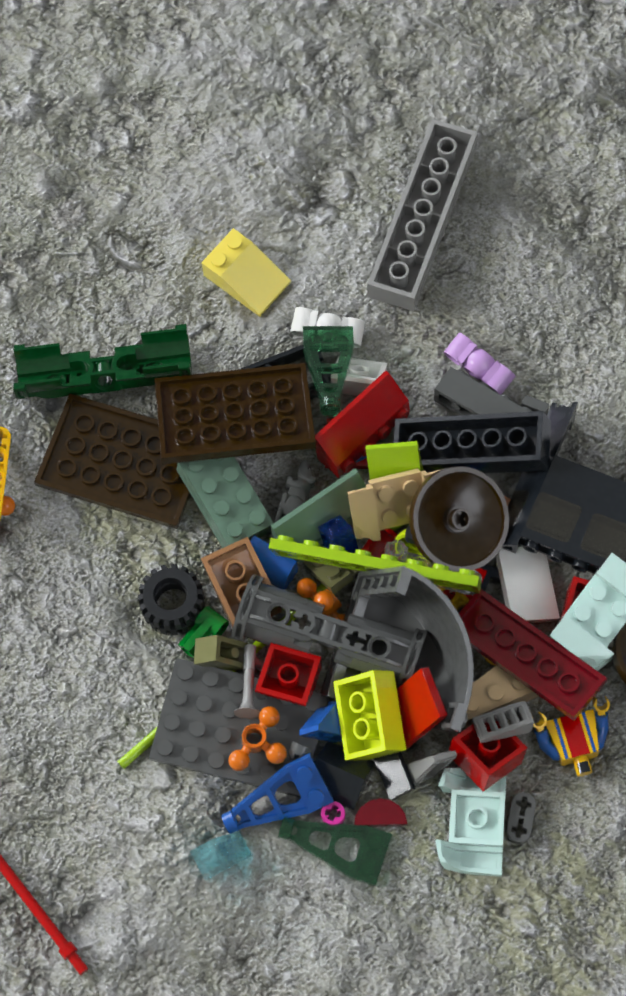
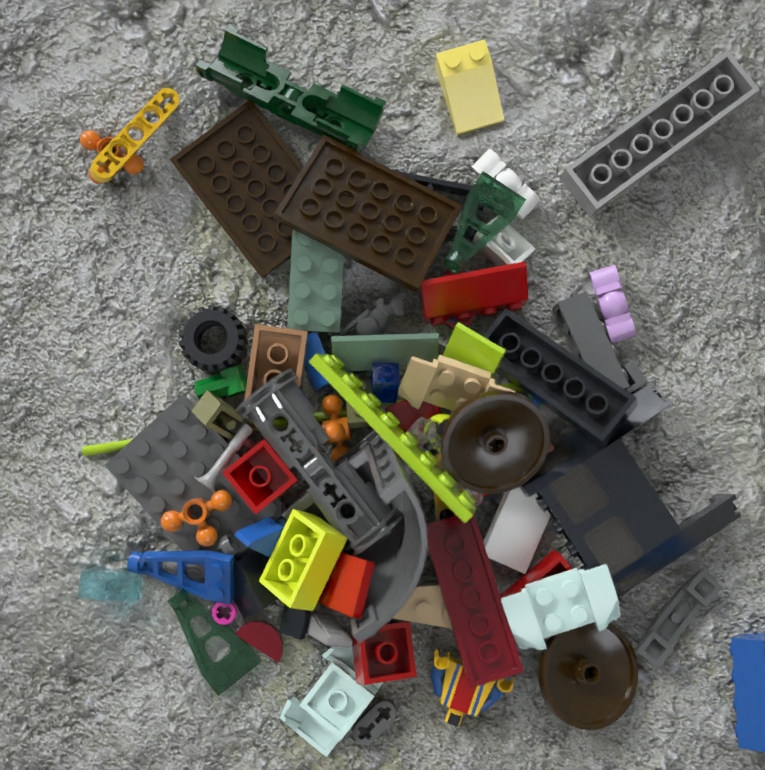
camera: 30 degrees right, 15 degrees up
light grey slope [472,701,534,743] -> none

